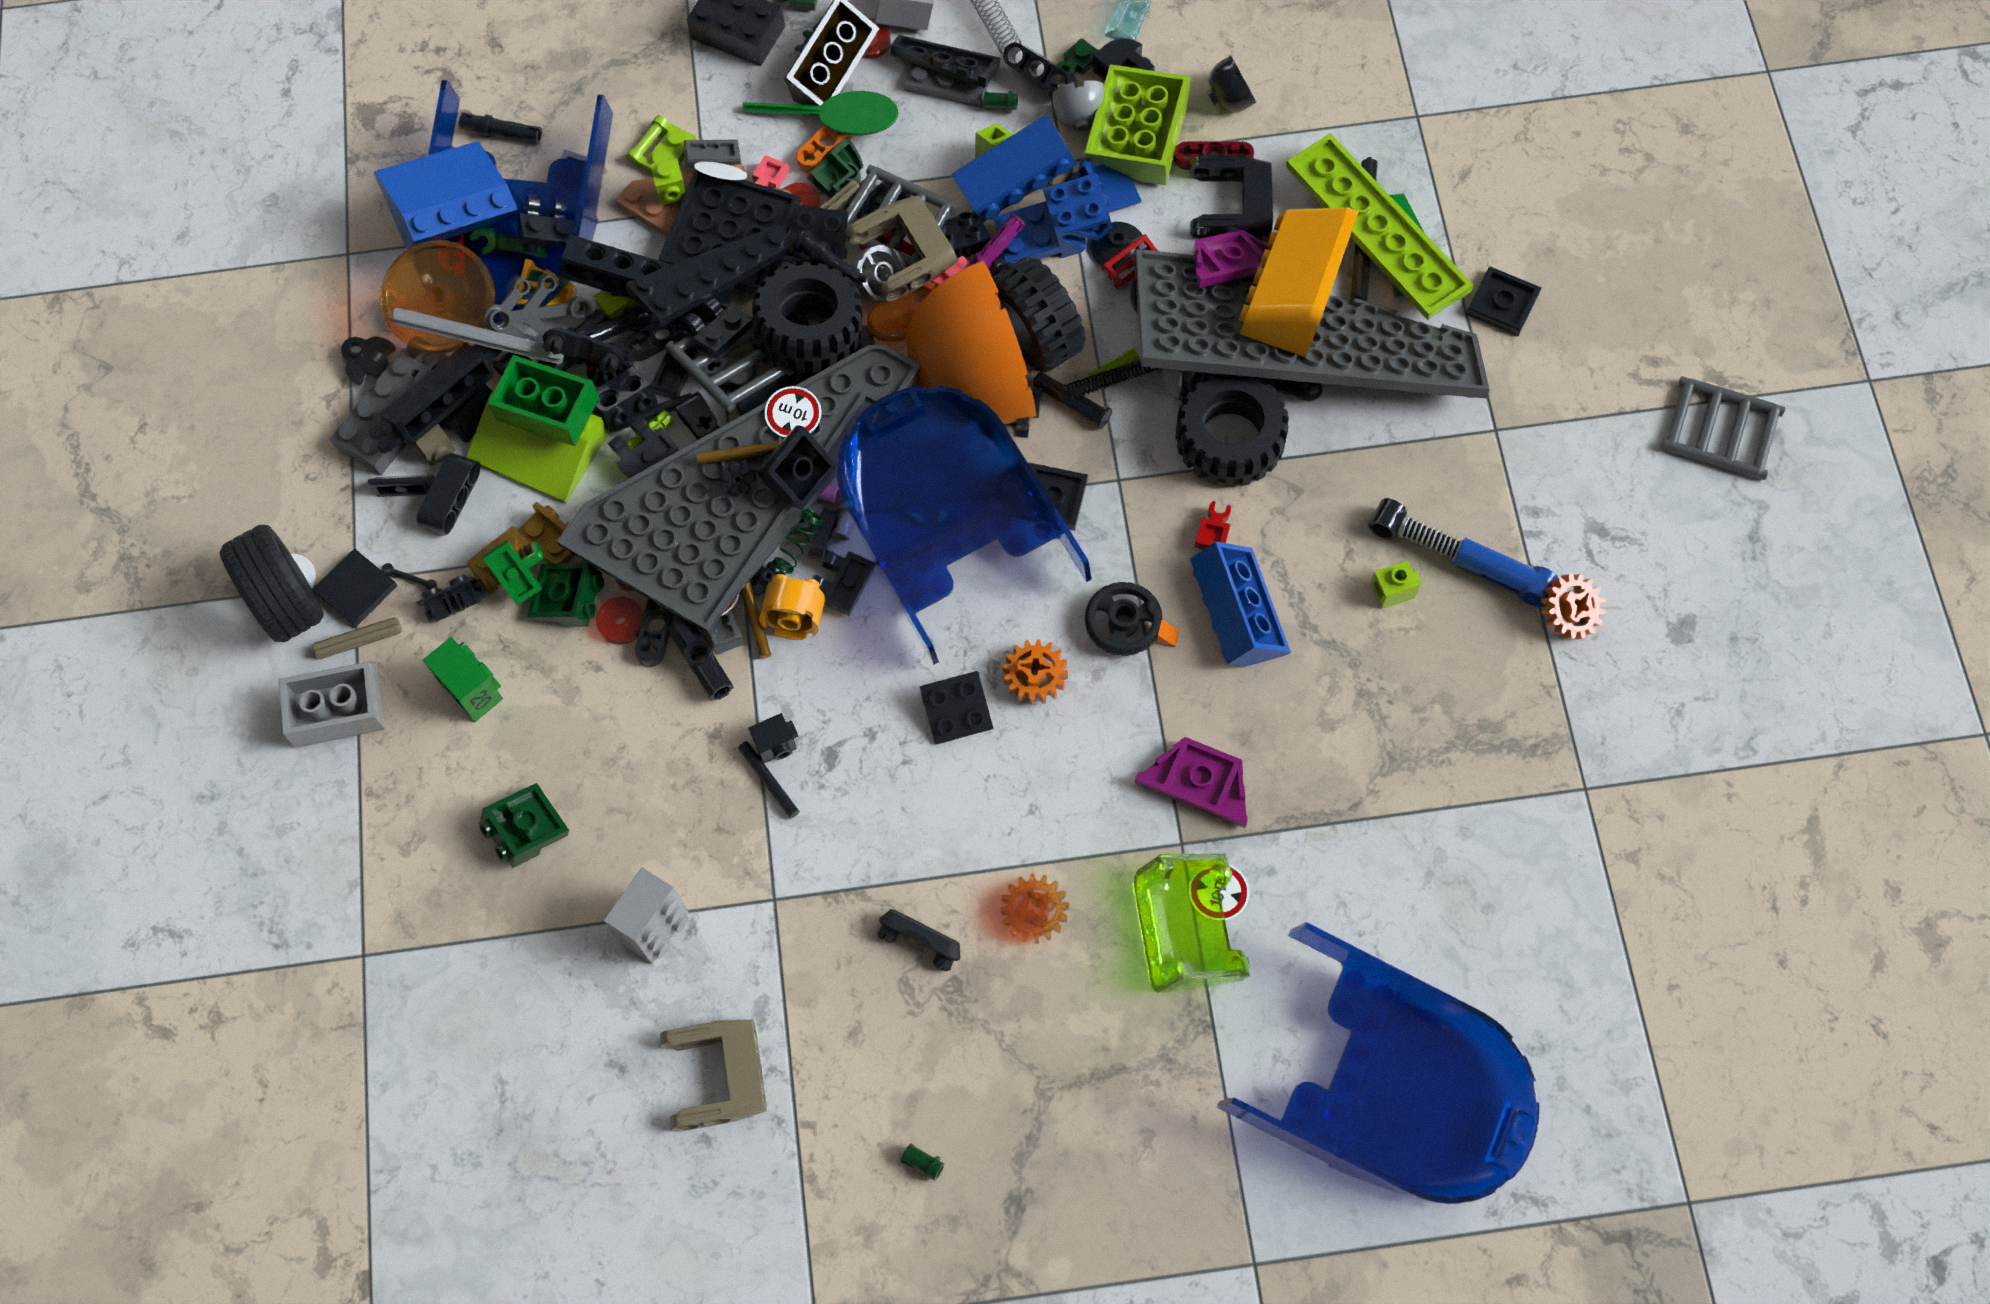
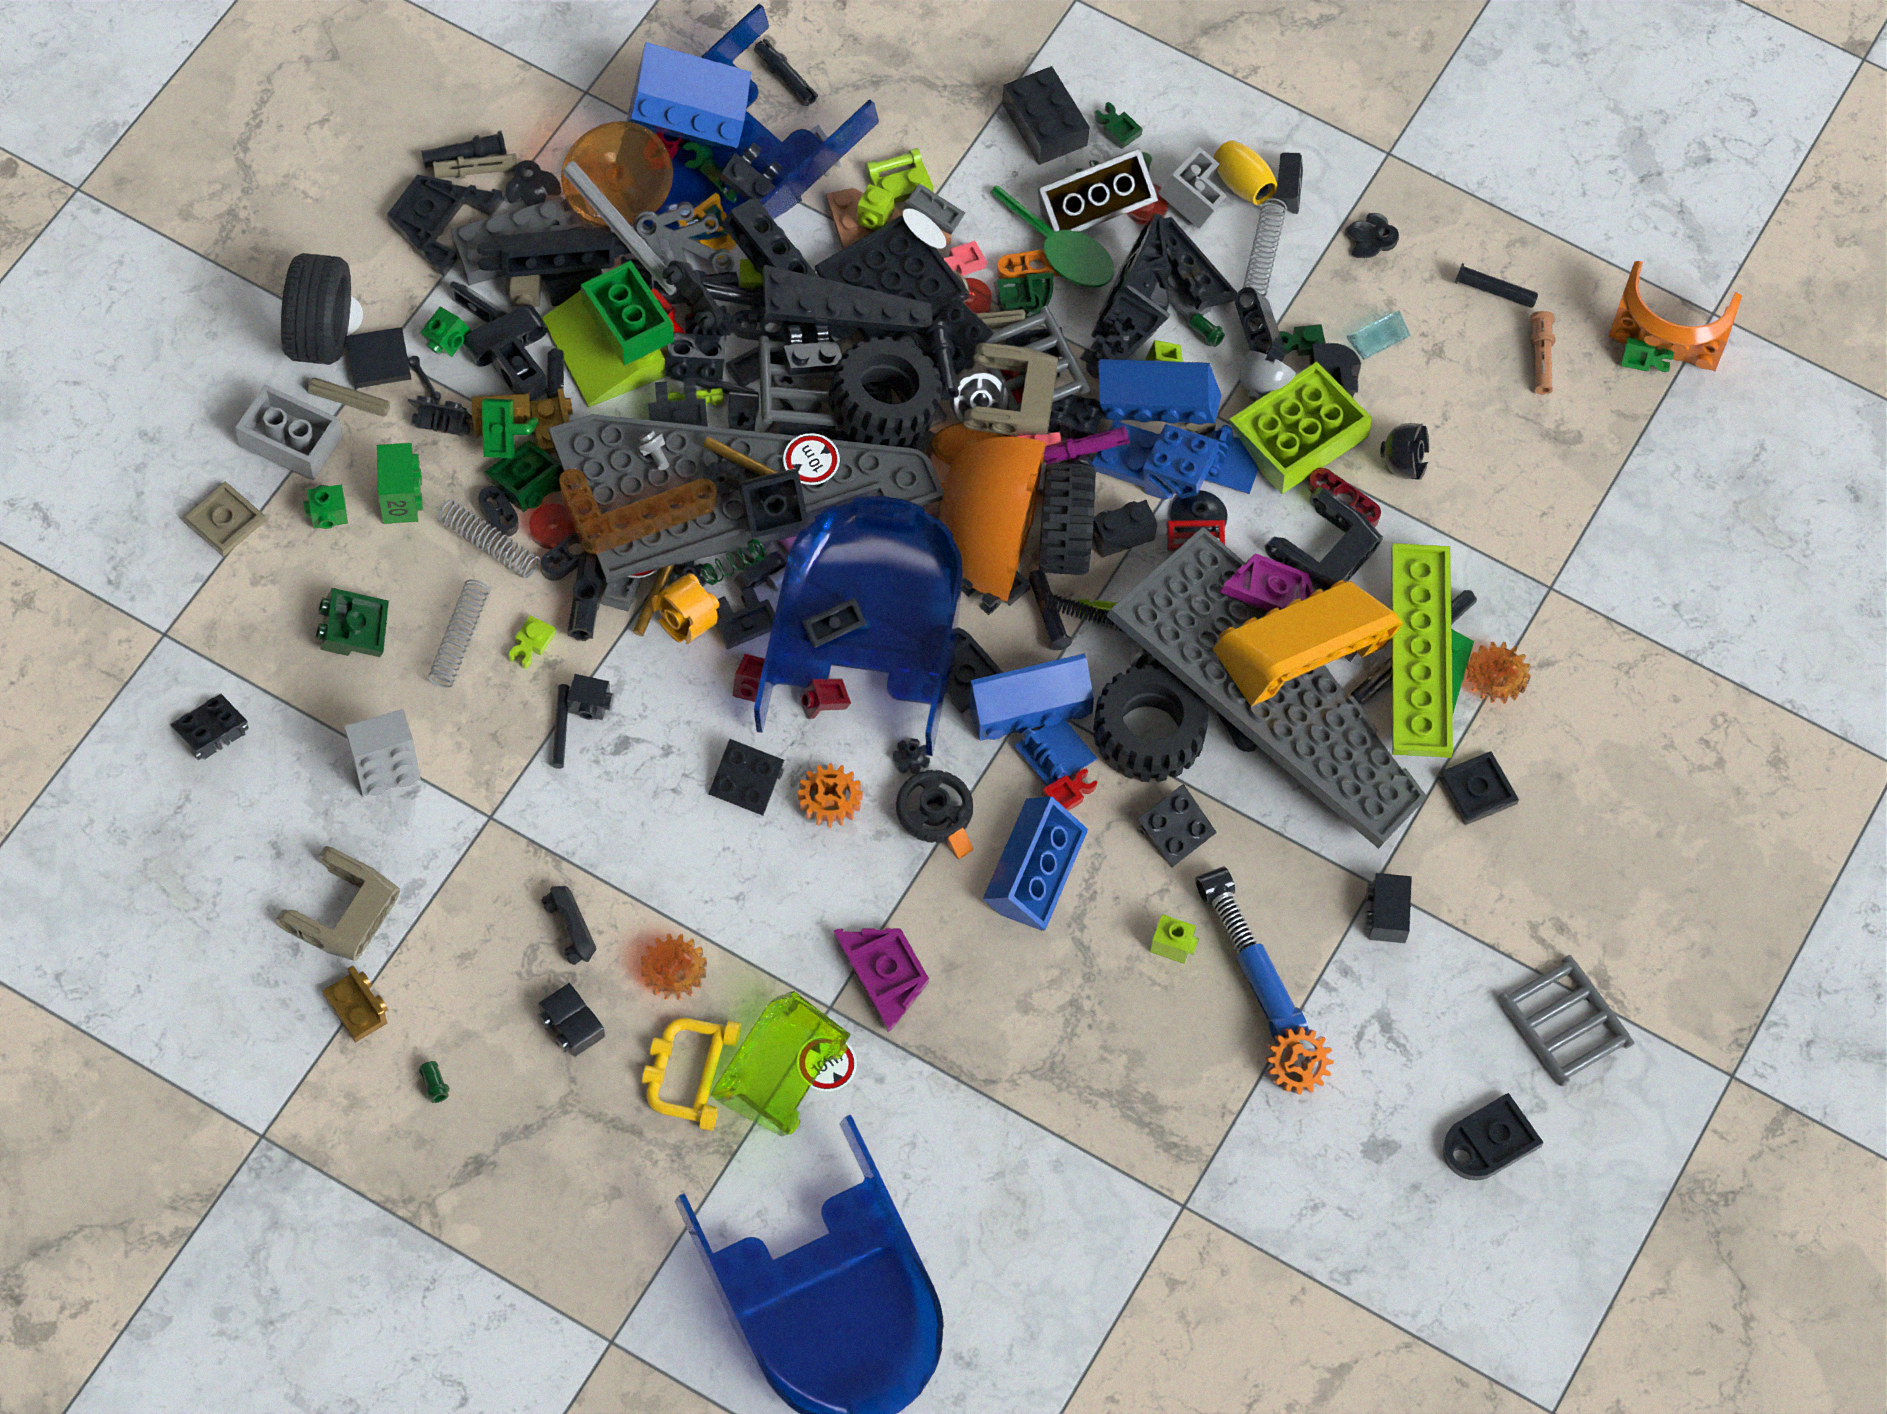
camera: 30 degrees right, 5 degrees down
none -> black hinge [171,694,249,760]
none -> dark tan tile [182,481,266,557]
none -> green brick [303,484,348,529]
none -> pearl gold bracket [323,965,388,1043]
none -> black wing [387,175,503,276]
none -> green brick [420,306,472,357]
none -> black pin [421,130,507,168]
none -> light grey piece [428,579,490,688]
none -> dark tan pin [433,153,517,179]
none -> light grey piece [437,499,540,579]
none -> black beam [478,486,519,537]
none -> black brick [490,334,547,401]
none -> lime plate [509,615,556,669]
none -> black brick [537,983,605,1057]
none -> black axle [547,348,564,399]
none -> clear orange beam [559,468,717,554]
none -> light grey plate [636,430,669,470]
none -> yellow bar [642,1018,741,1131]
none -> dark red bracket [733,654,773,703]
none -> black slope [799,597,867,648]
none -> dark red bracket [800,678,851,719]
none -> black plant [892,738,930,774]
none -> slope [970,653,1094,741]
none -> blue hinge [1014,719,1097,786]
none -> black connector [1080,213,1172,379]
none -> black brick [1092,500,1158,558]
none -> black hinge [1138,784,1217,867]
none -> black brick [1365,873,1412,943]
none -> black tile [1443,1092,1544,1181]
none -> clear orange gear [1466,641,1531,704]

